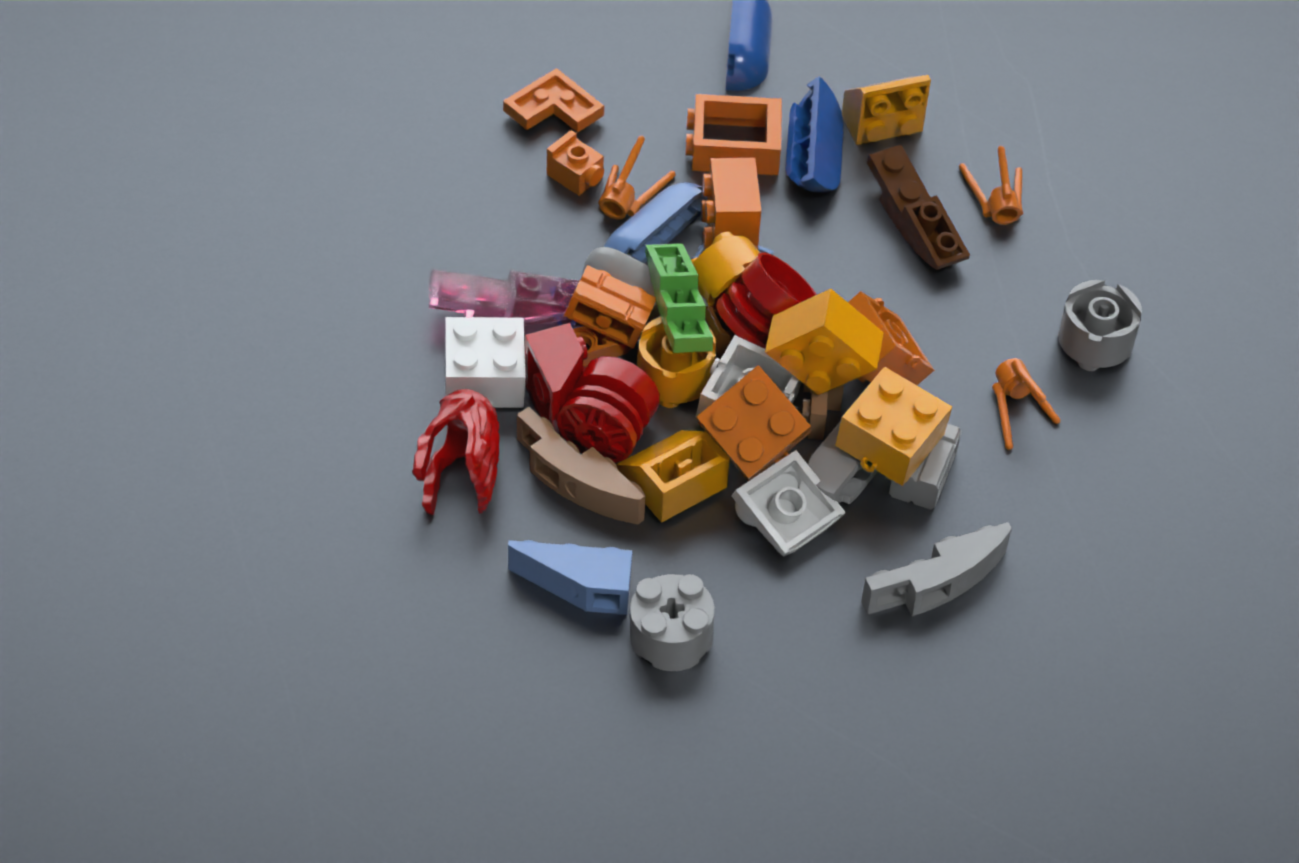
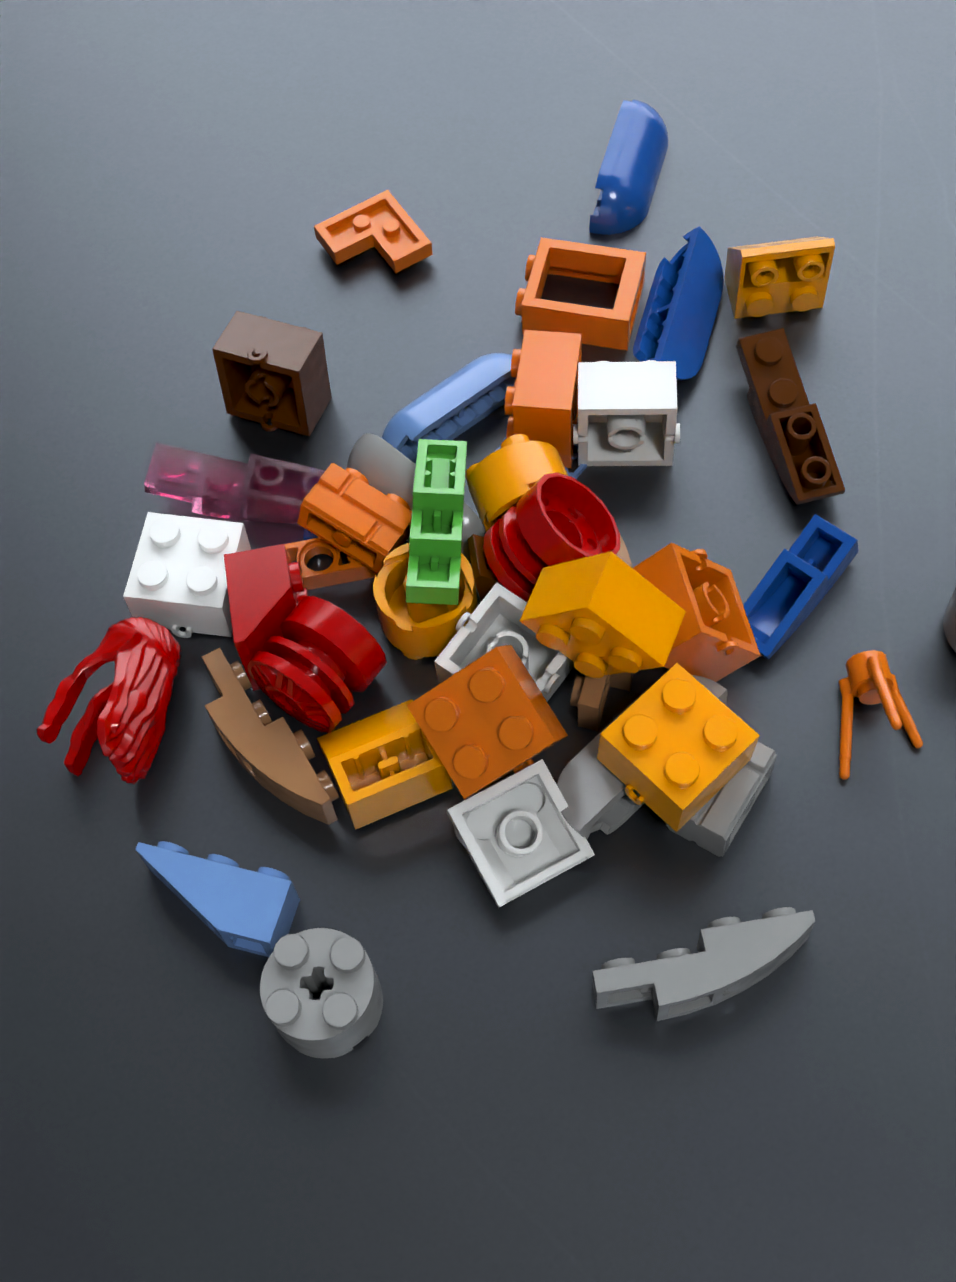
camera: 20 degrees right, 10 degrees up
orange brick [546,130,604,196] -> none
orange plant [598,136,676,219] -> none
orange plant [959,146,1023,225] -> none
none -> reddish brown brick [212,311,332,436]
none -> white brick [573,360,680,466]
none -> blue slope [743,514,859,660]

